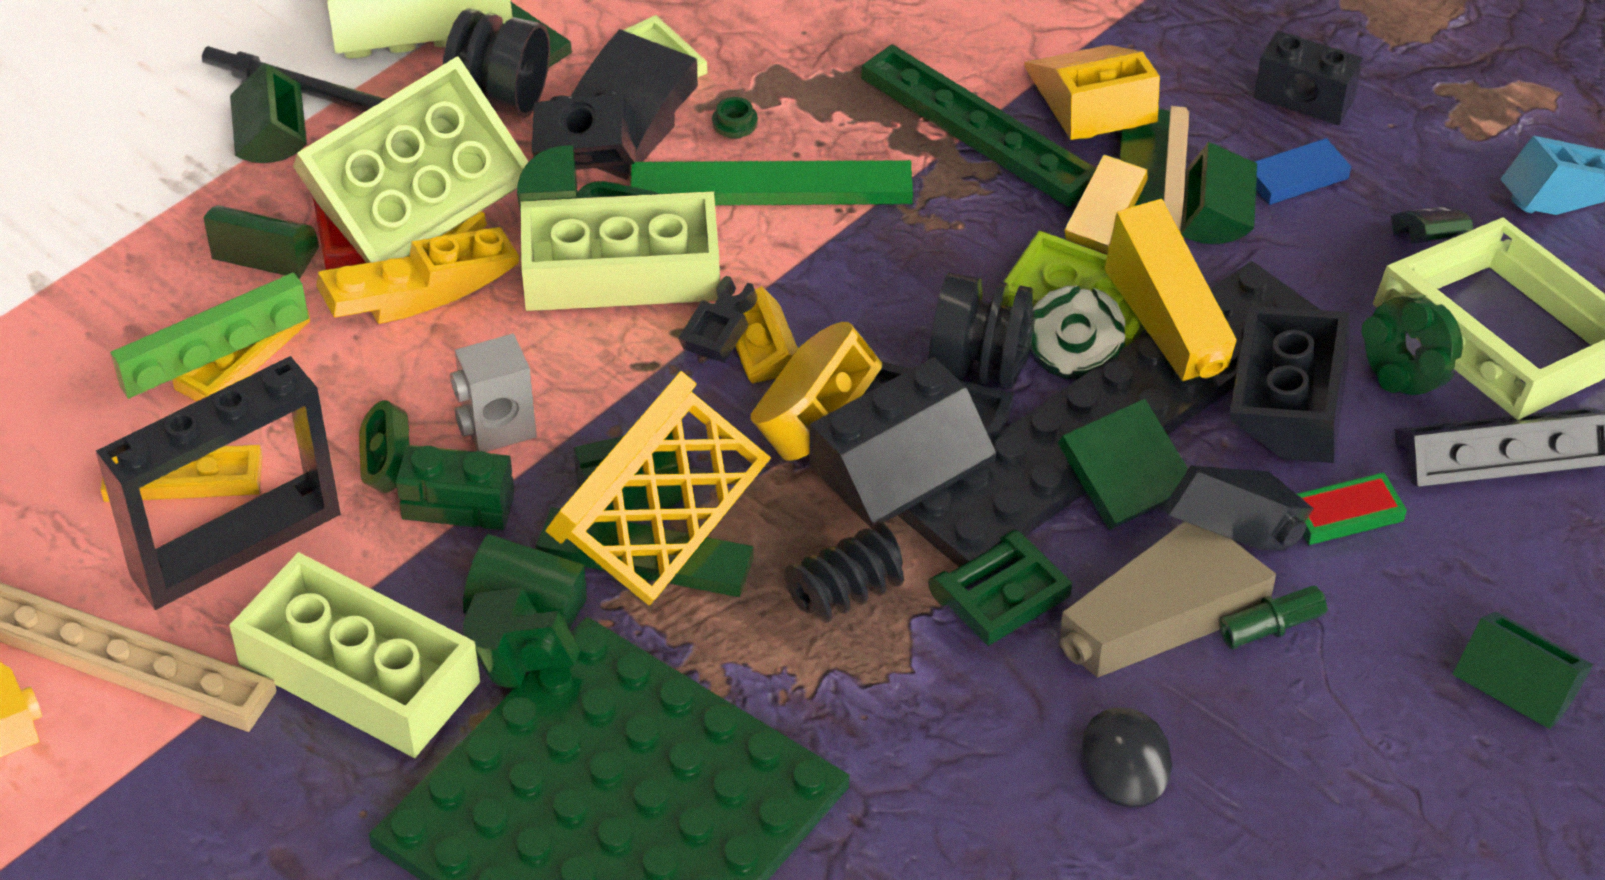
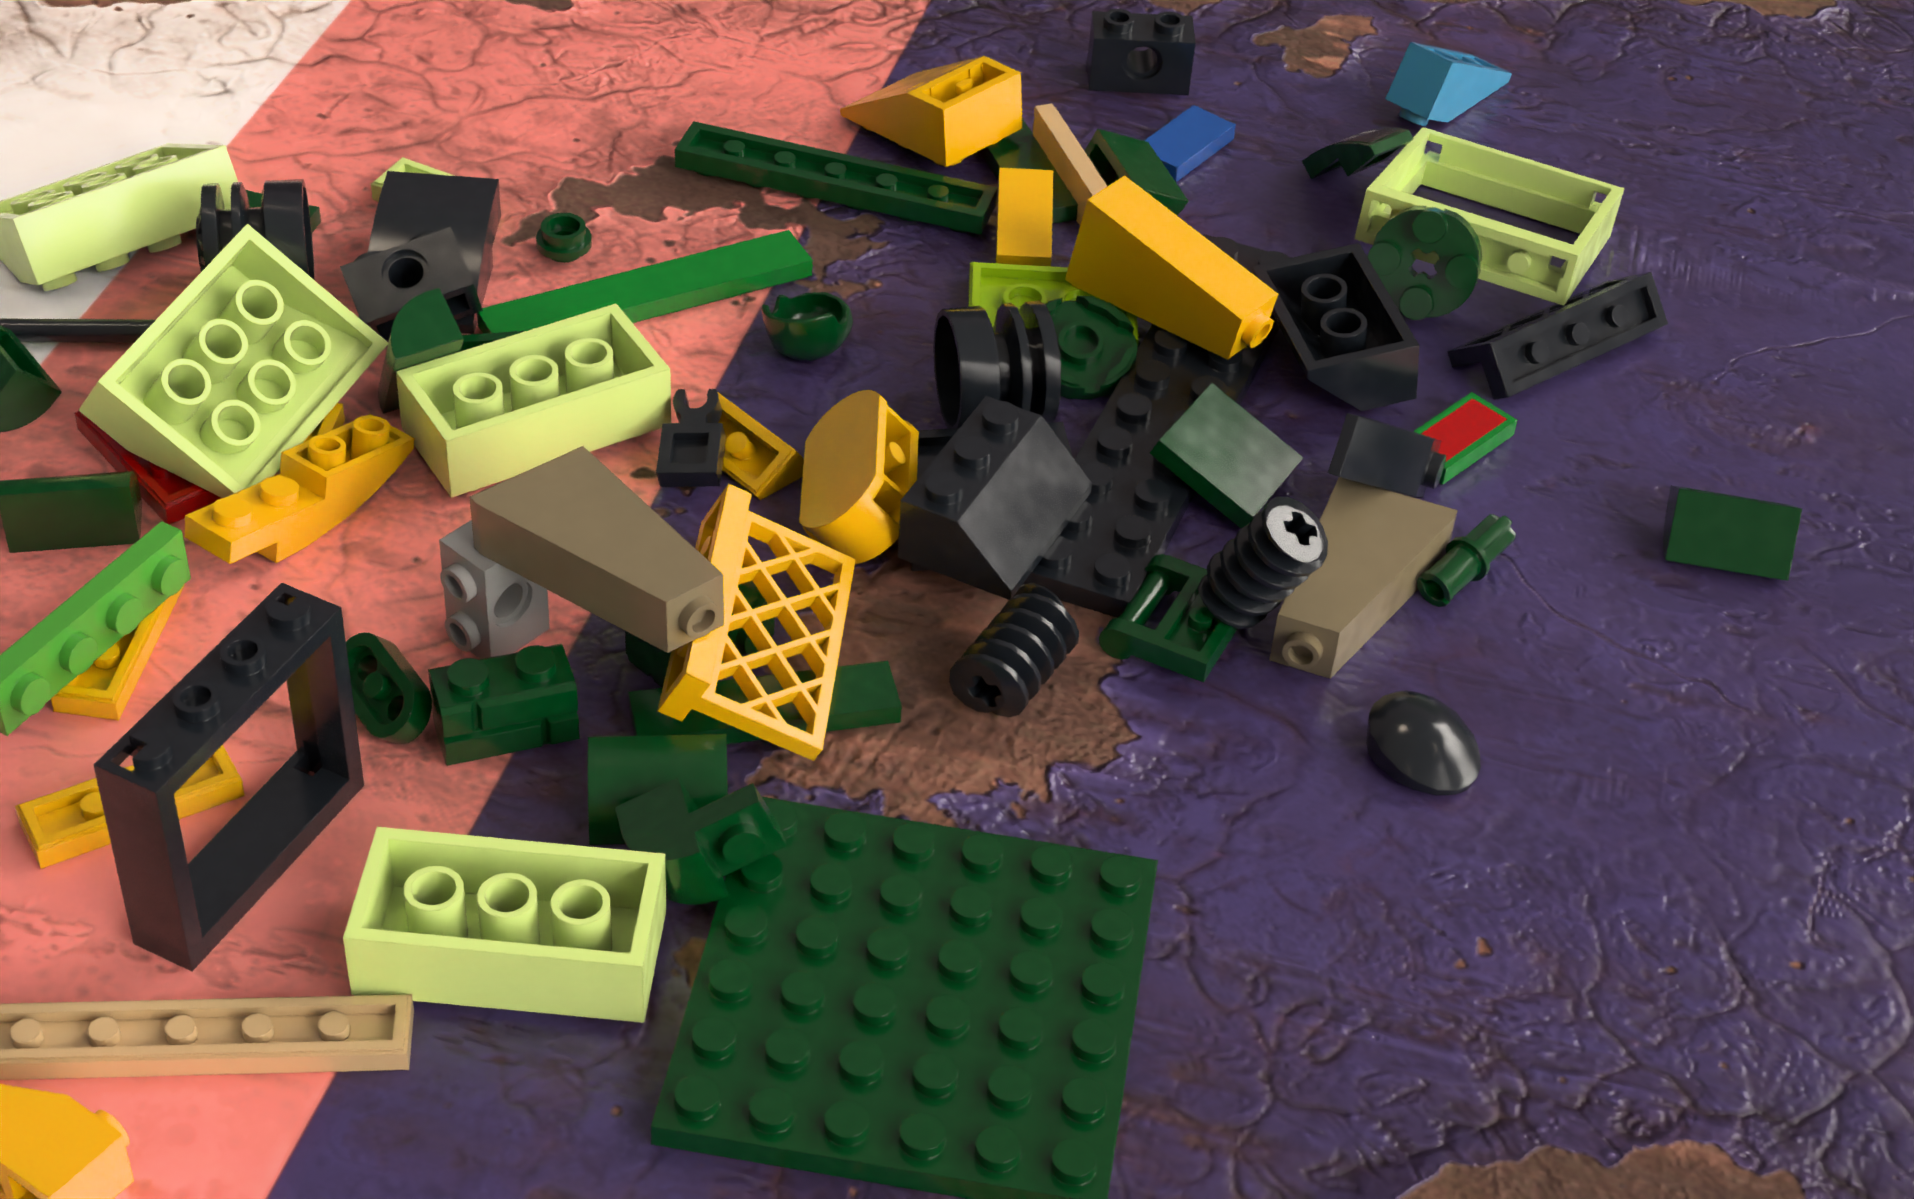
camera: 30 degrees left, 5 degrees down
none -> dark tan slope [469,446,724,653]
none -> dark green hair [761,292,853,361]
none -> black piece [1198,496,1328,629]

